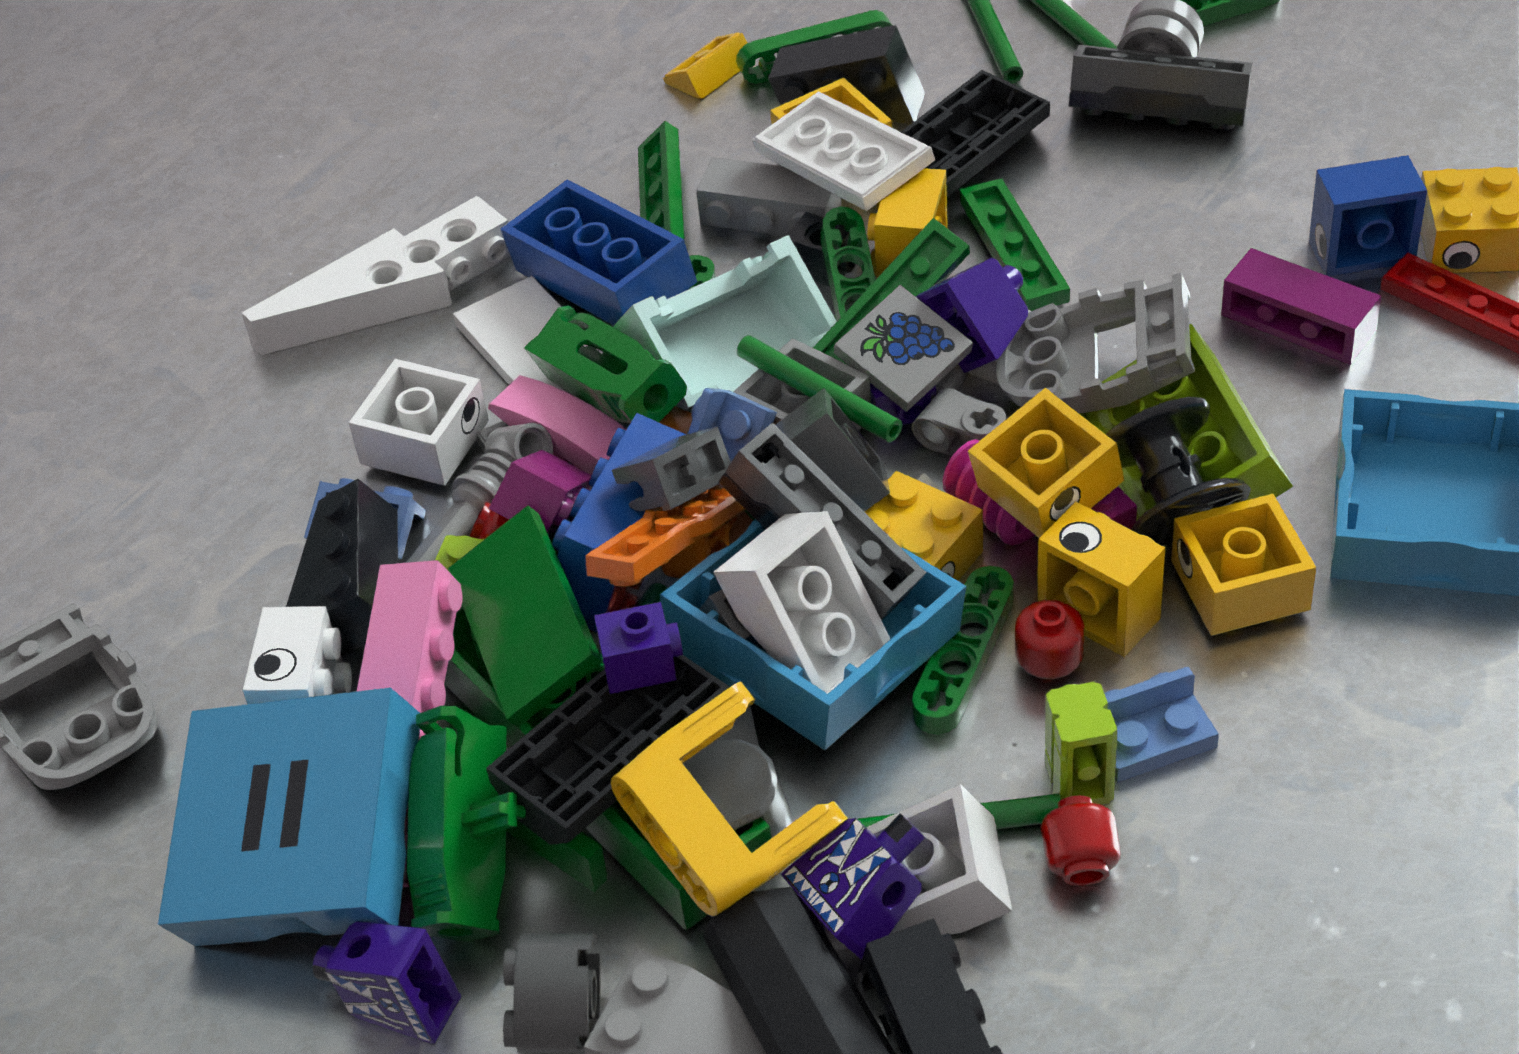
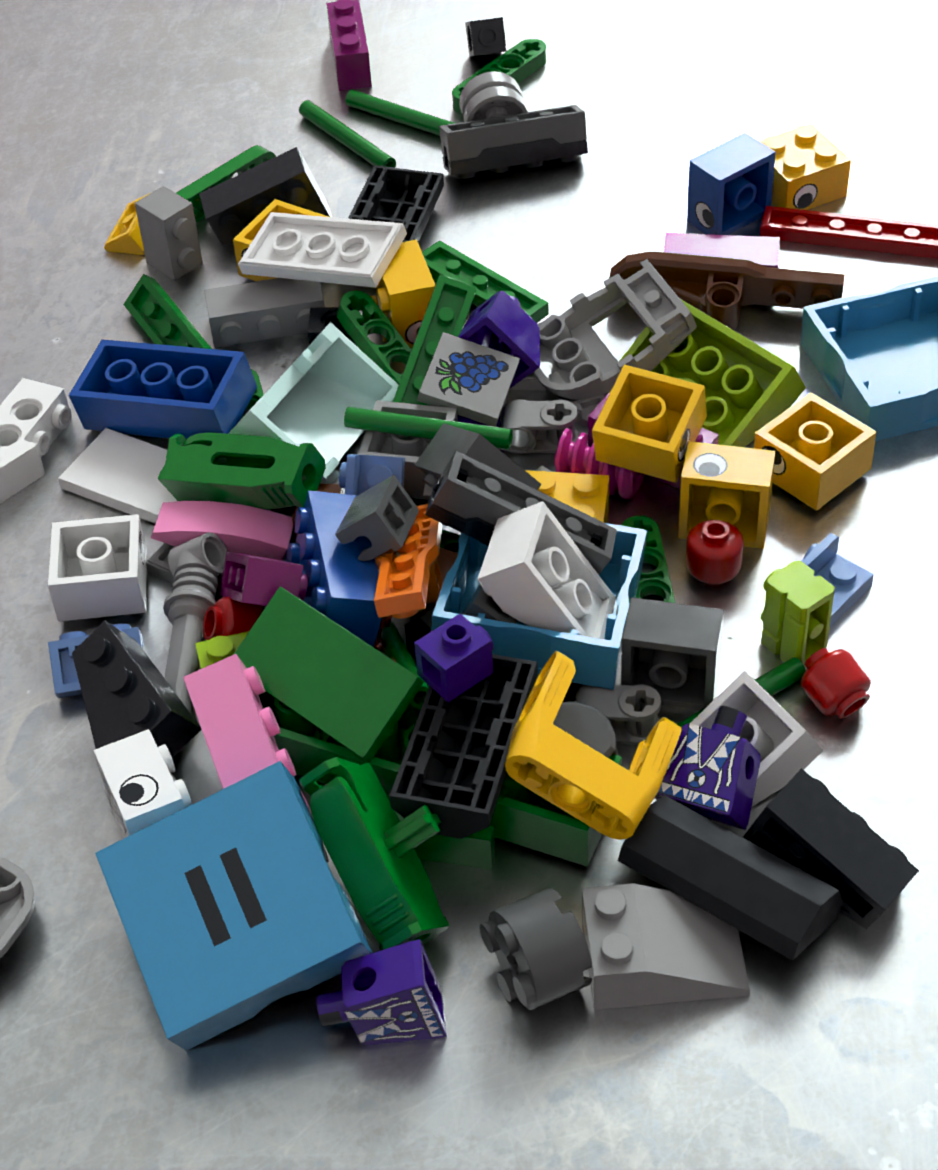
camera: 30 degrees left, 0 degrees up
black piece [1106,397,1251,546] -> none
none -> light grey brick [135,186,203,281]
none -> light grey piece [575,684,661,746]
none -> reddish brown piece [609,251,845,330]
none -> dark grey brick [621,597,724,711]

